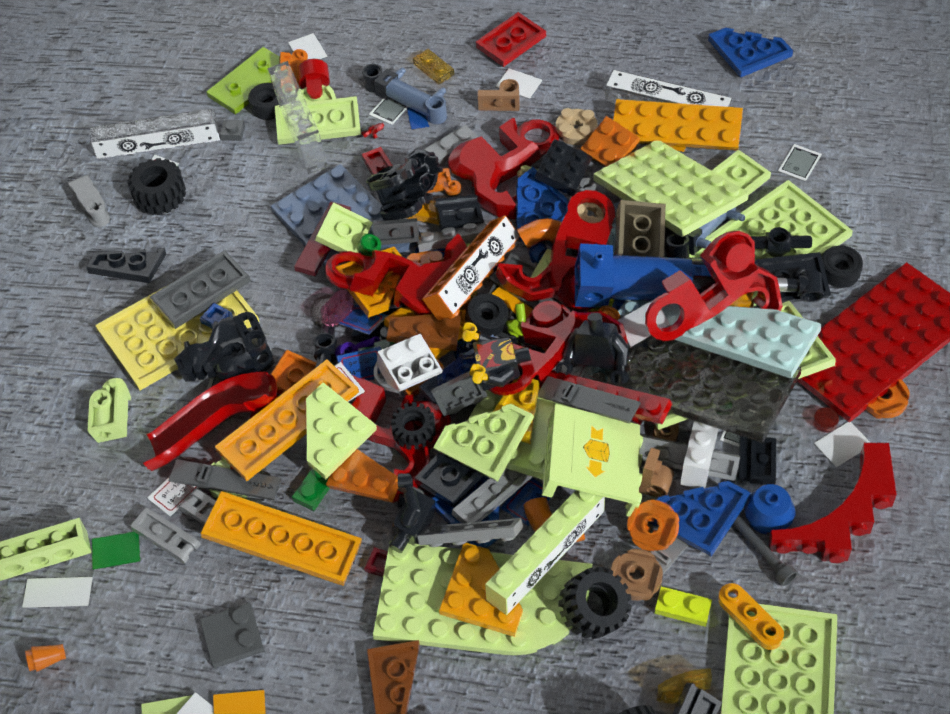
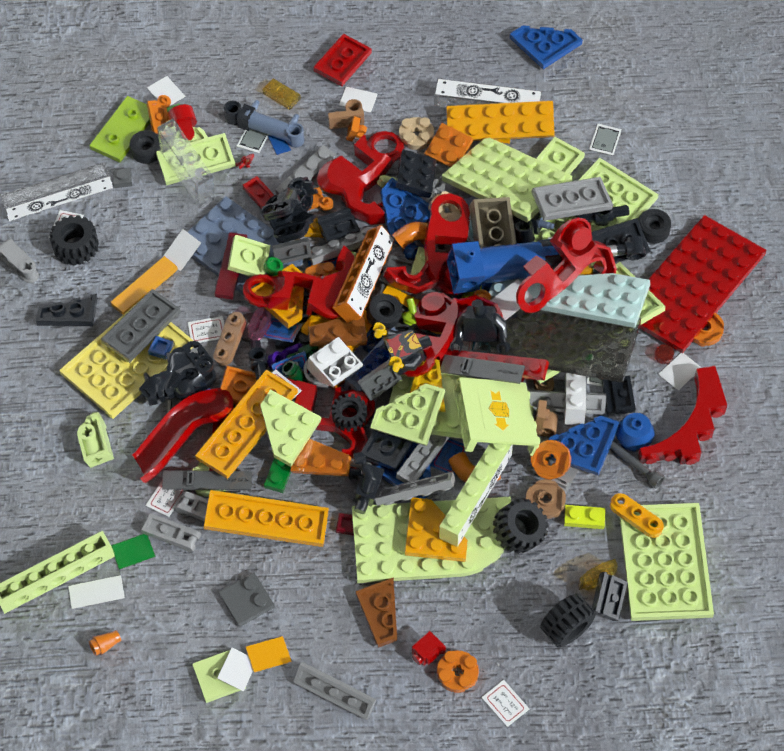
camera: 15 degrees left, 5 degrees up
none -> light orange tile [111,256,178,315]
none -> white sticker [163,229,201,271]
none -> white sticker [188,316,224,343]
none -> medium nougat plate [213,312,246,366]
none -> dark green cone [282,361,308,383]
none -> orange tile [346,116,367,142]
none -> light grey plate [531,177,613,221]

